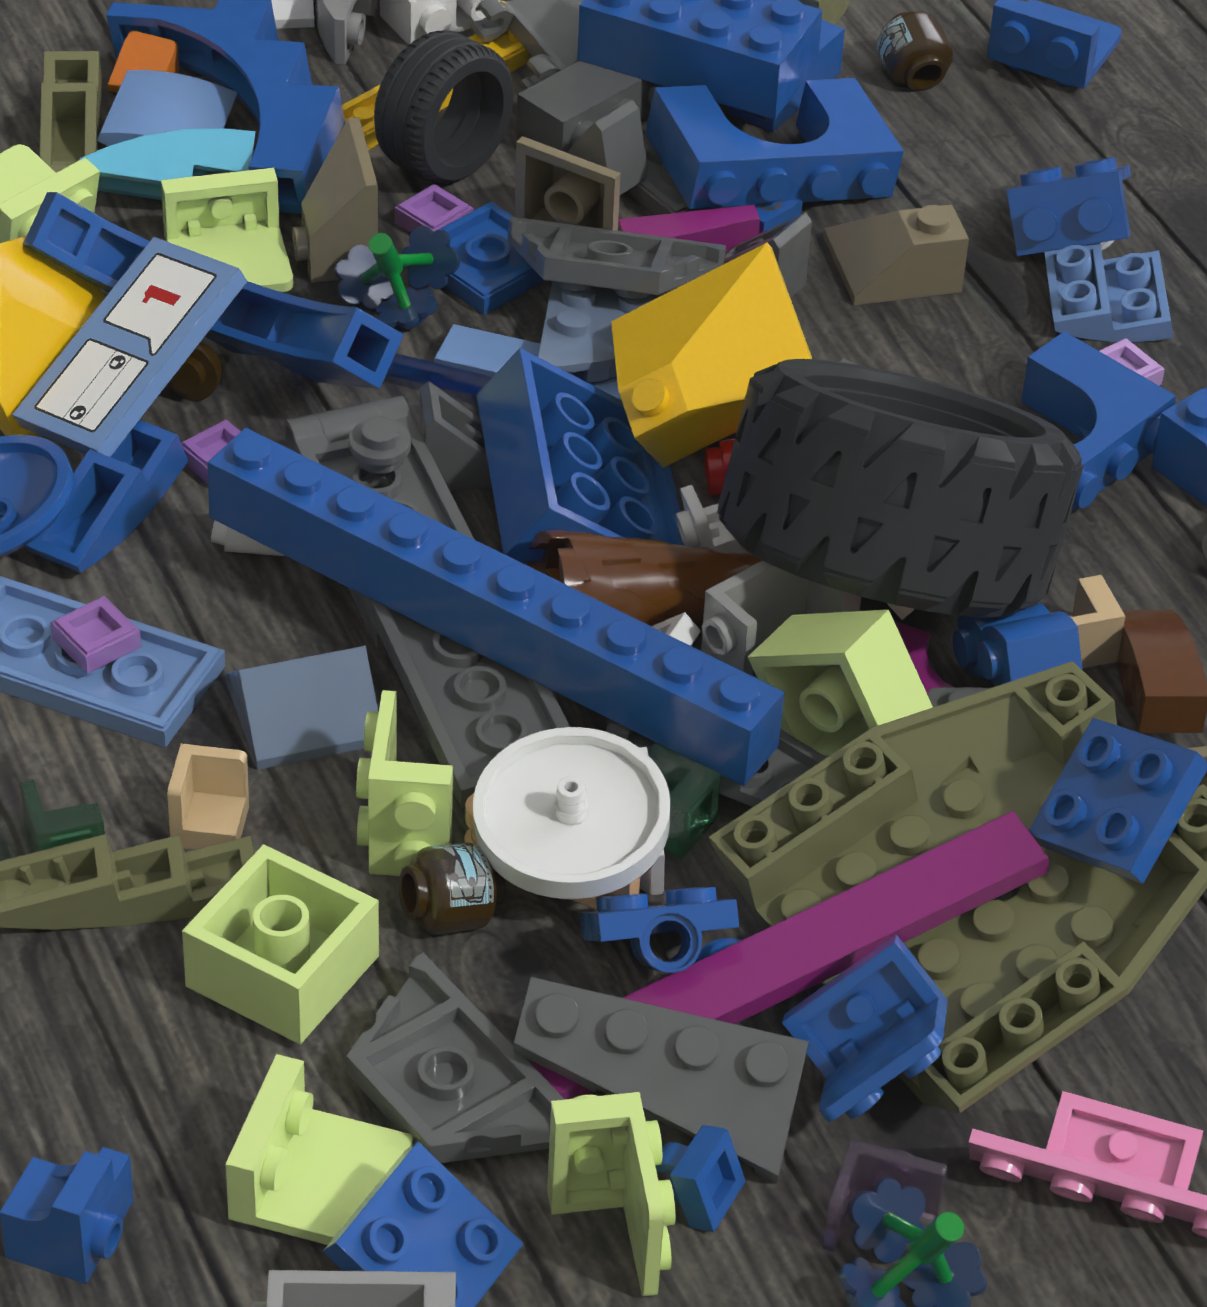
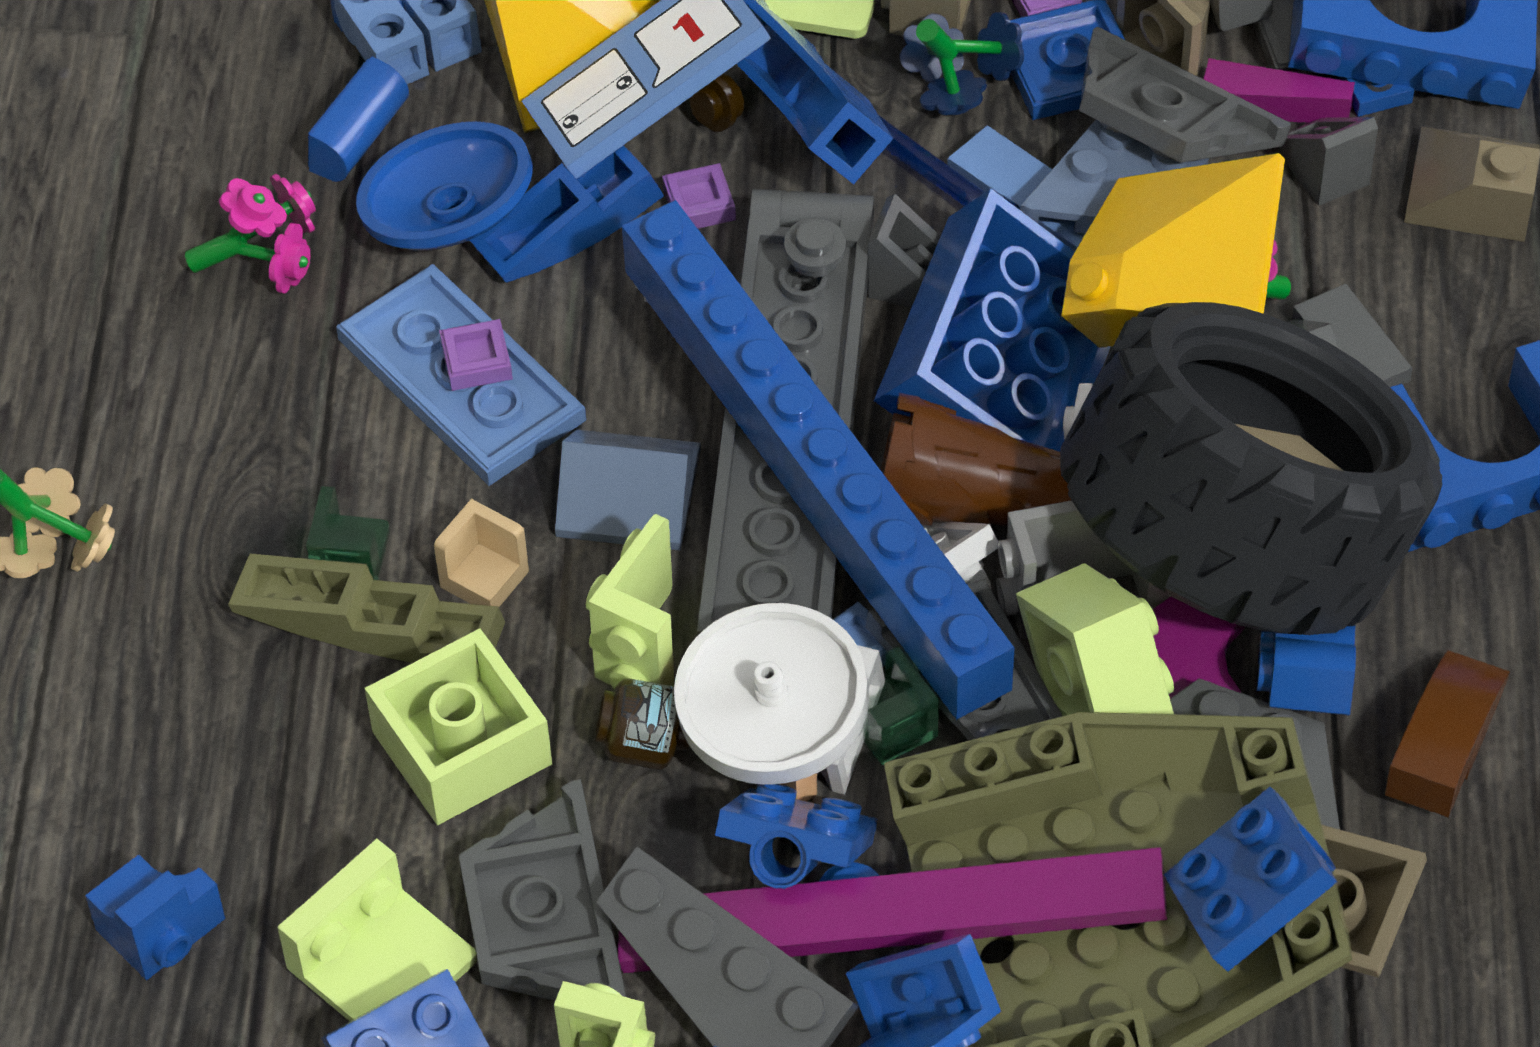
camera: 30 degrees right, 10 degrees up
tan panel [1070,575,1125,668] -> none

